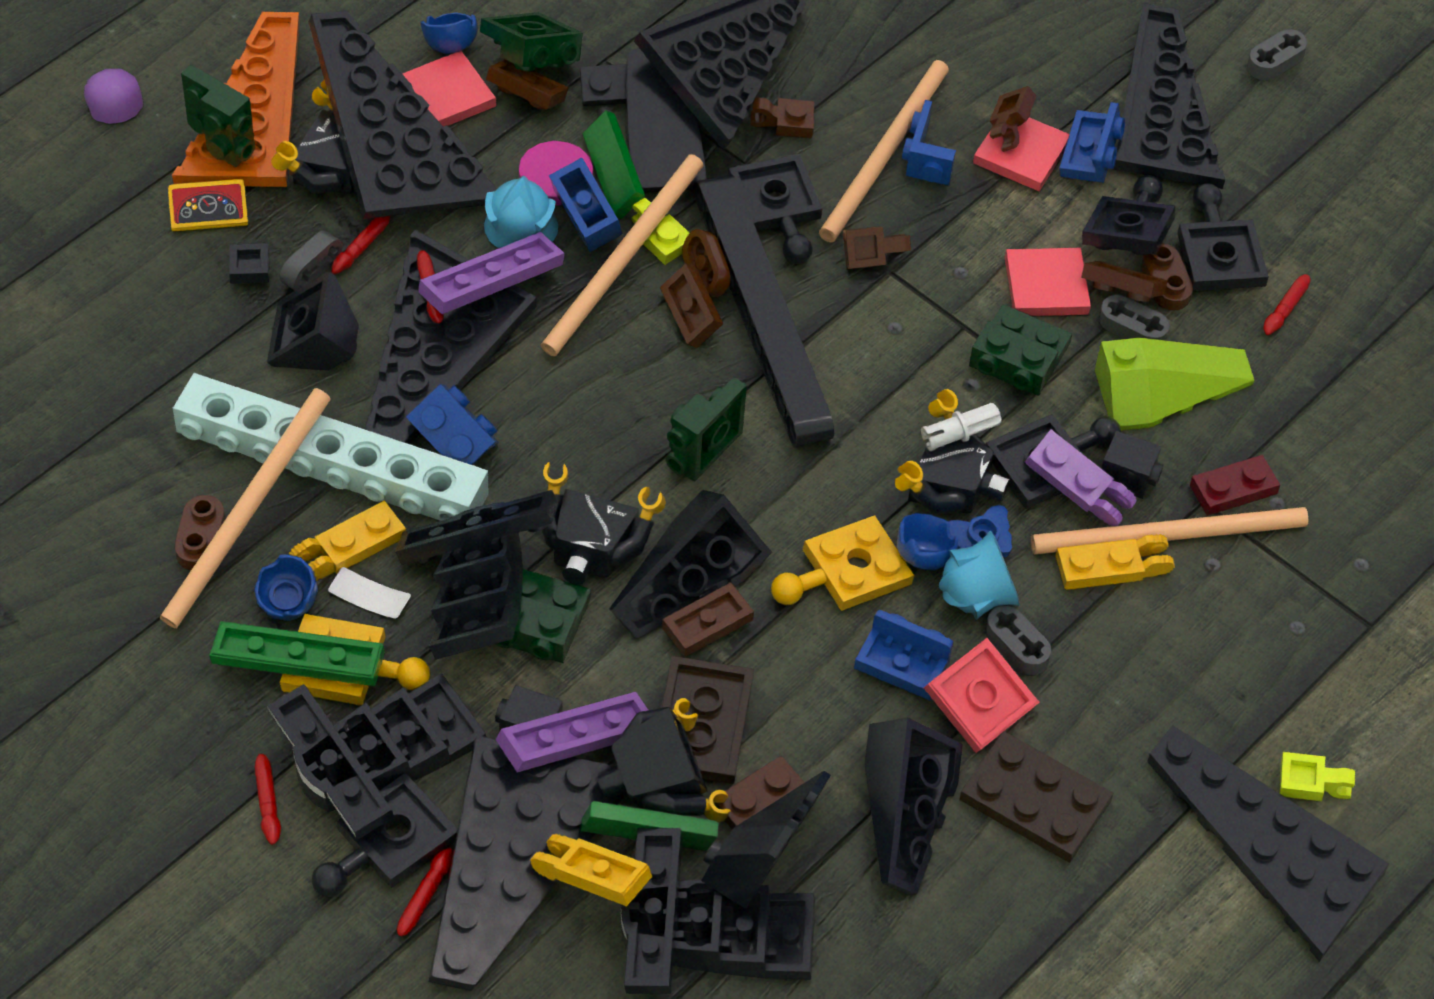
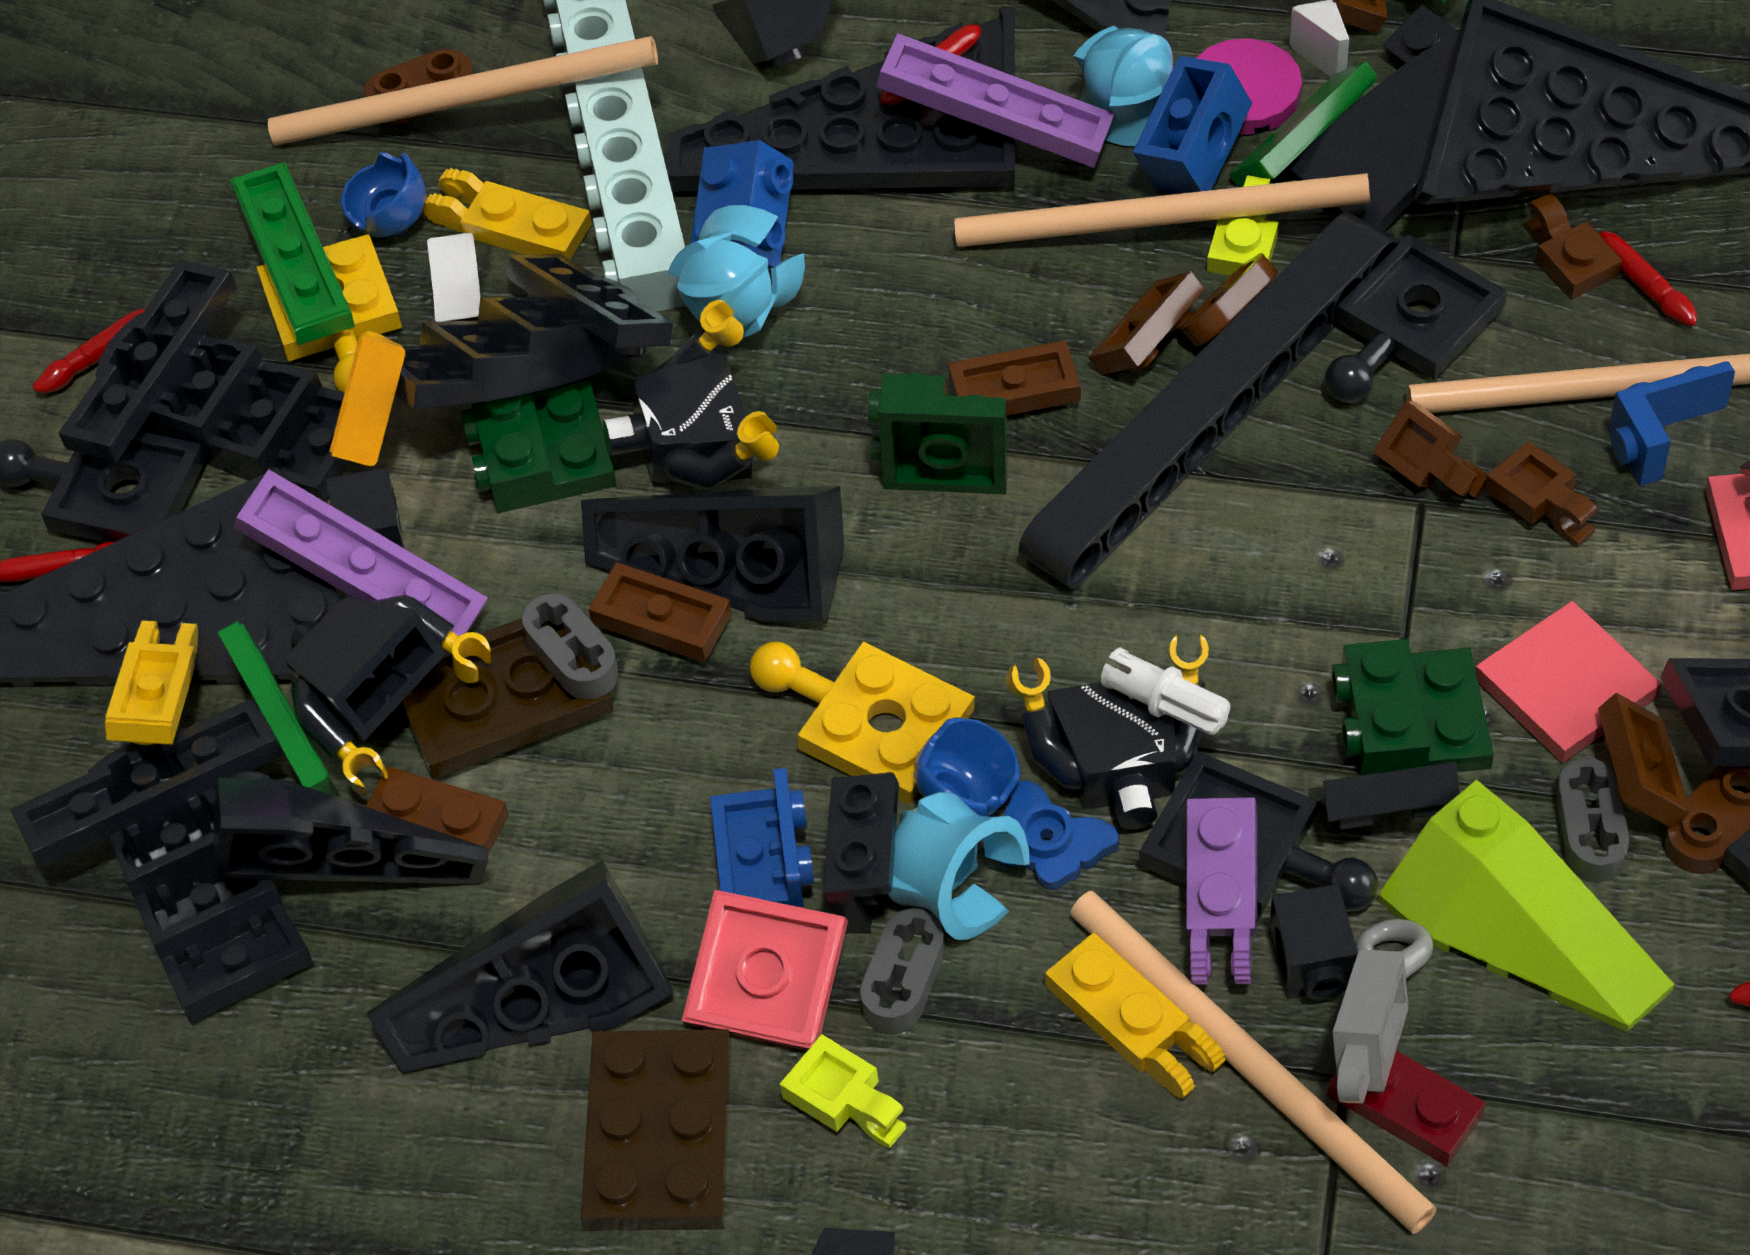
camera: 65 degrees right, 0 degrees up
none -> light orange slope [329,330,405,466]
none -> dark grey beam [522,593,618,700]
none -> medium azure helmet [668,205,805,337]
none -> neon yellow plate [779,1034,906,1148]
none -> black bracket [823,772,899,934]
none -> reddish brown plate [948,340,1081,415]
none -> white slope [1289,0,1349,77]
none -> black piece [1309,761,1460,830]
none -> light grey piece [1333,919,1433,1104]
none -> reddish brown plate [1485,441,1597,547]
none -> red piece [1599,231,1697,327]

